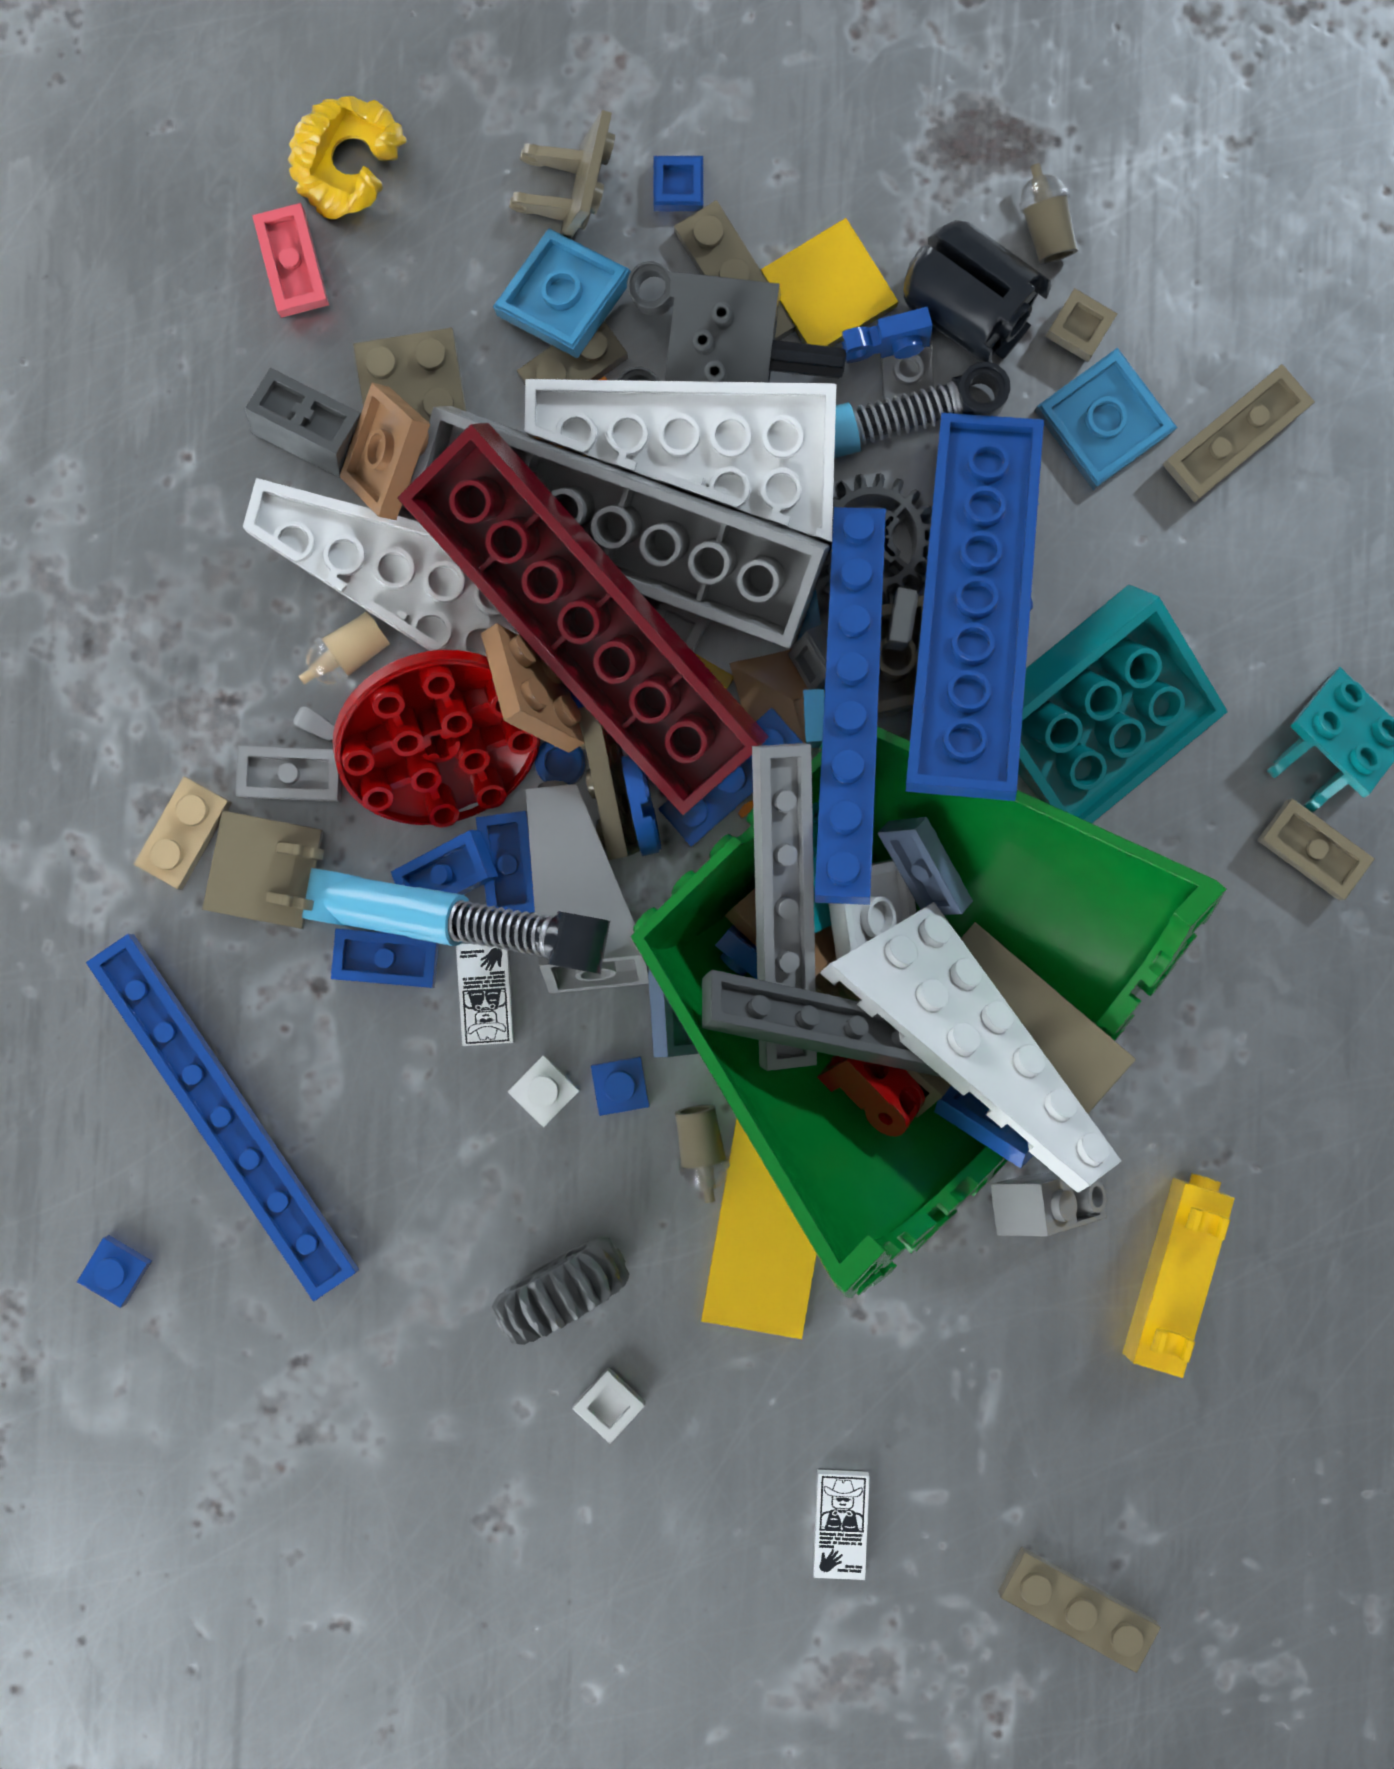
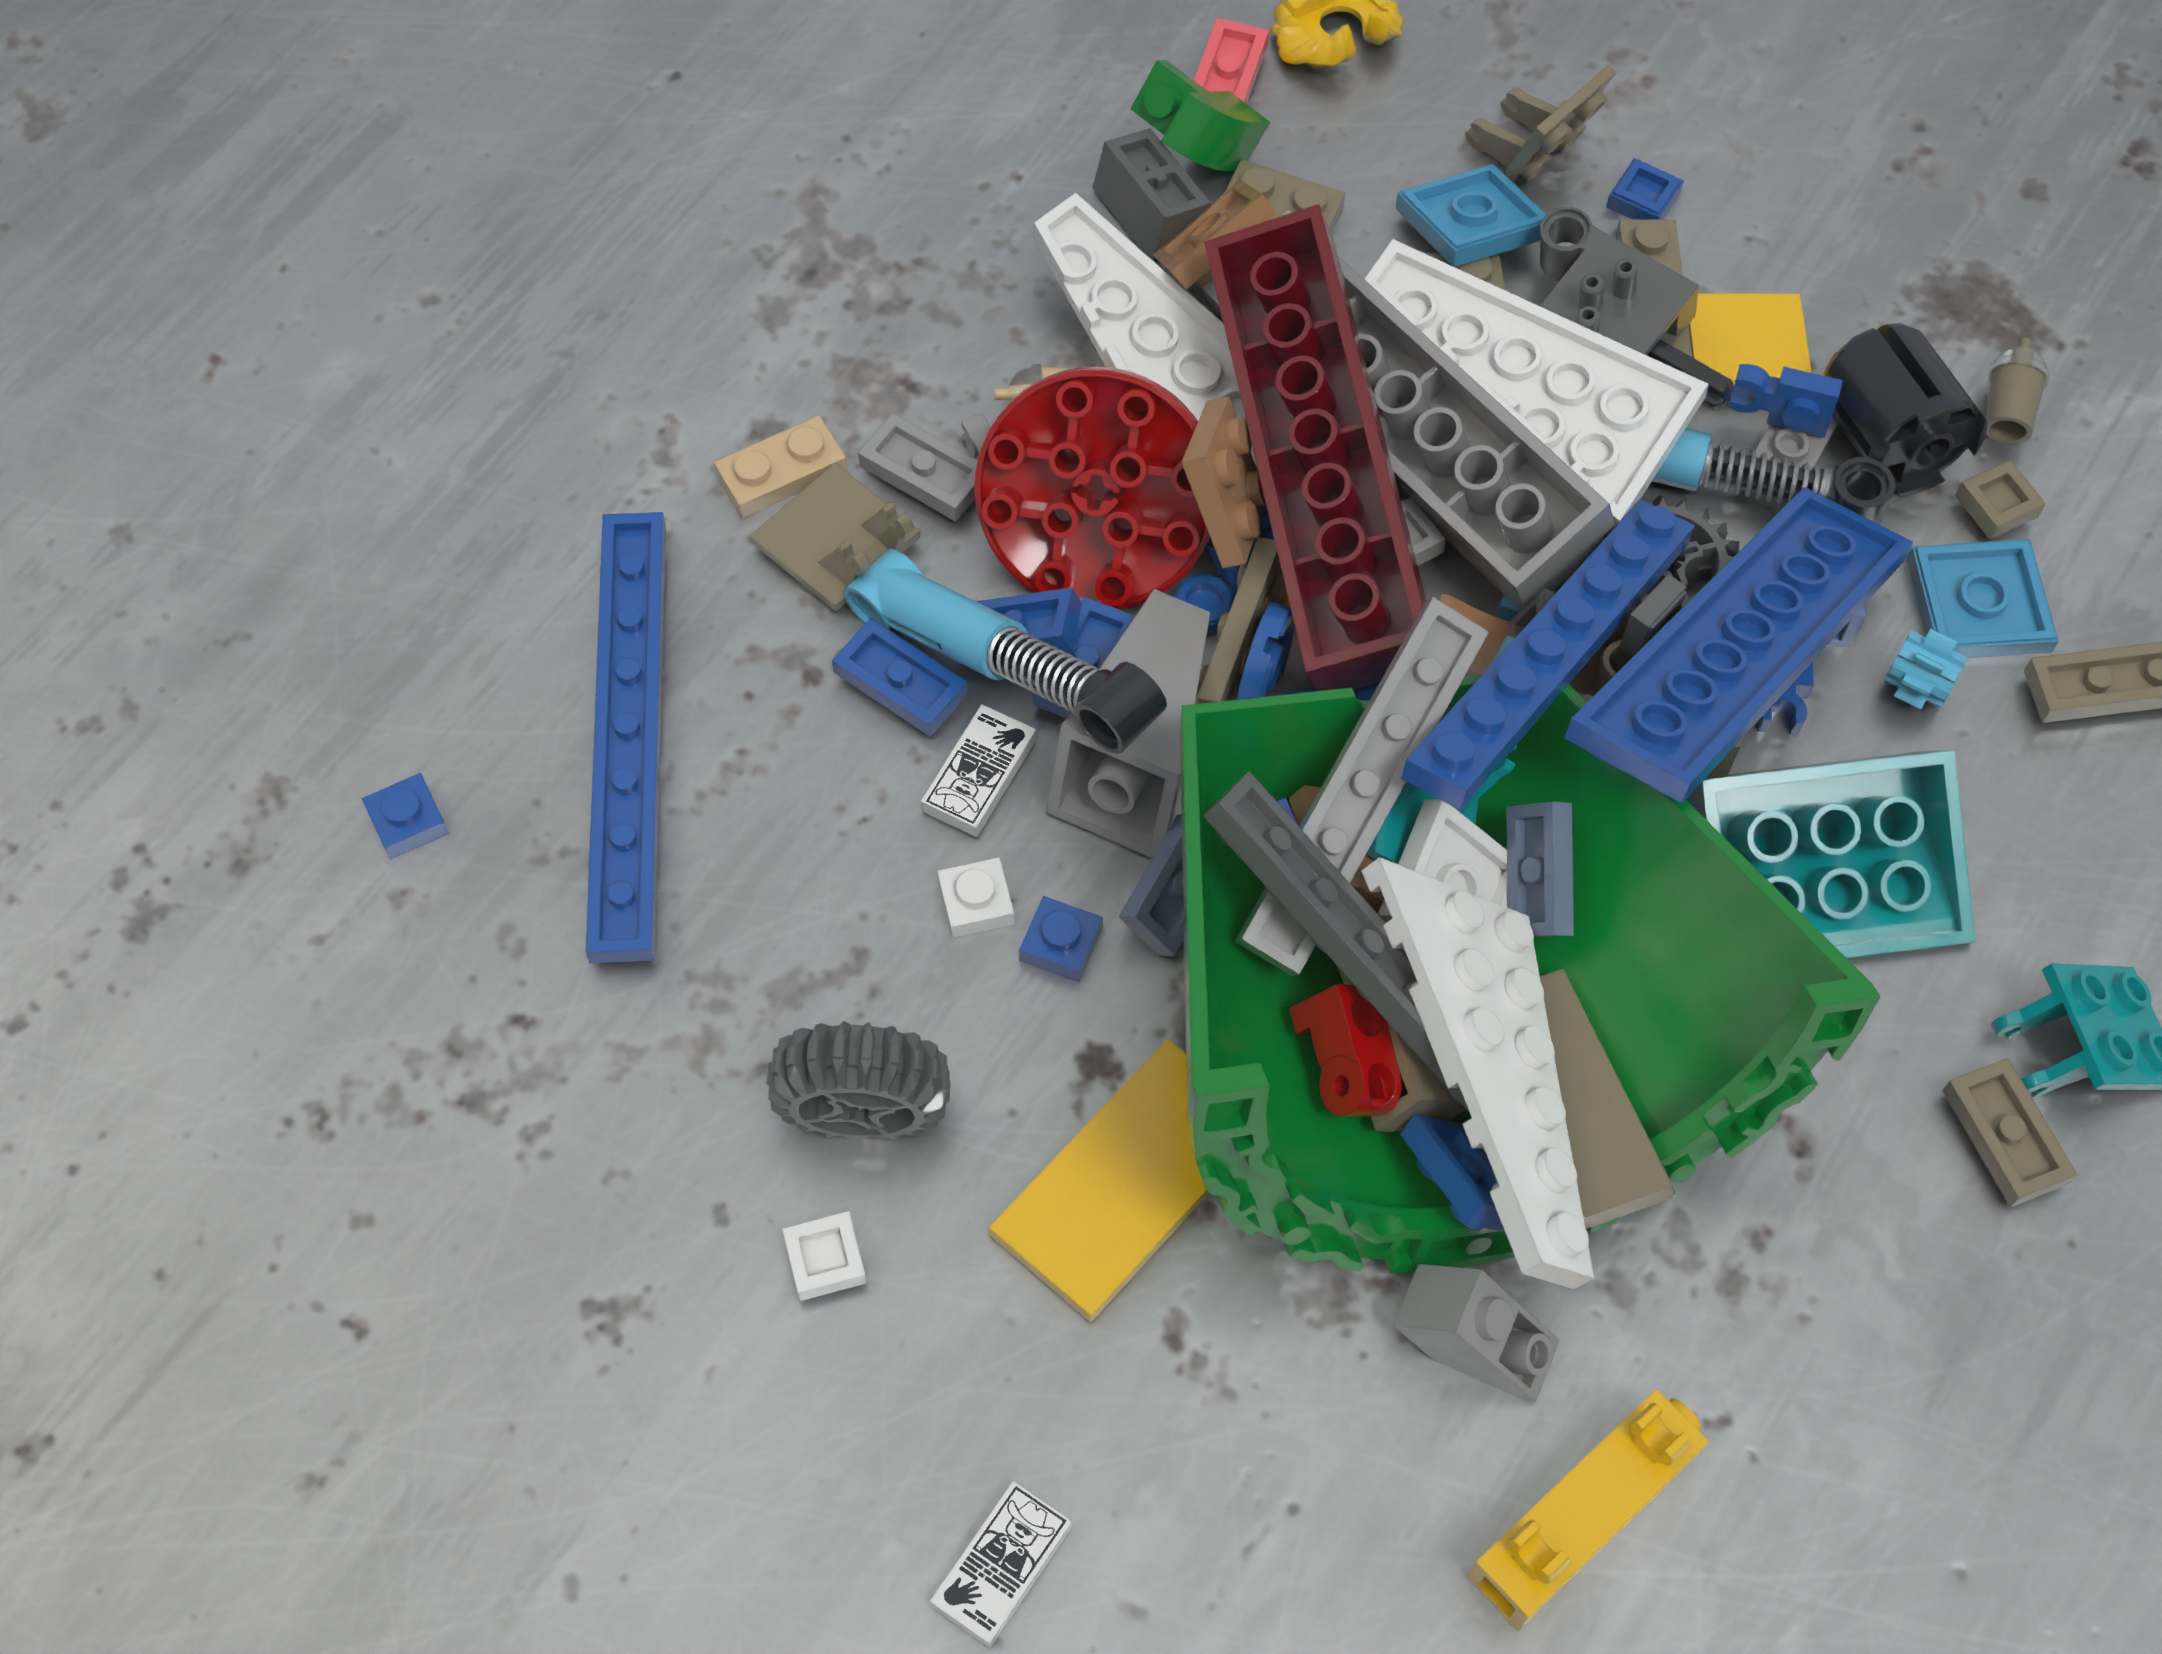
camera: 30 degrees right, 25 degrees down
dark tan piece [675,1105,730,1203] -> none
none -> green brick [1130,60,1270,171]
none -> medium azure gear [1884,629,1968,710]

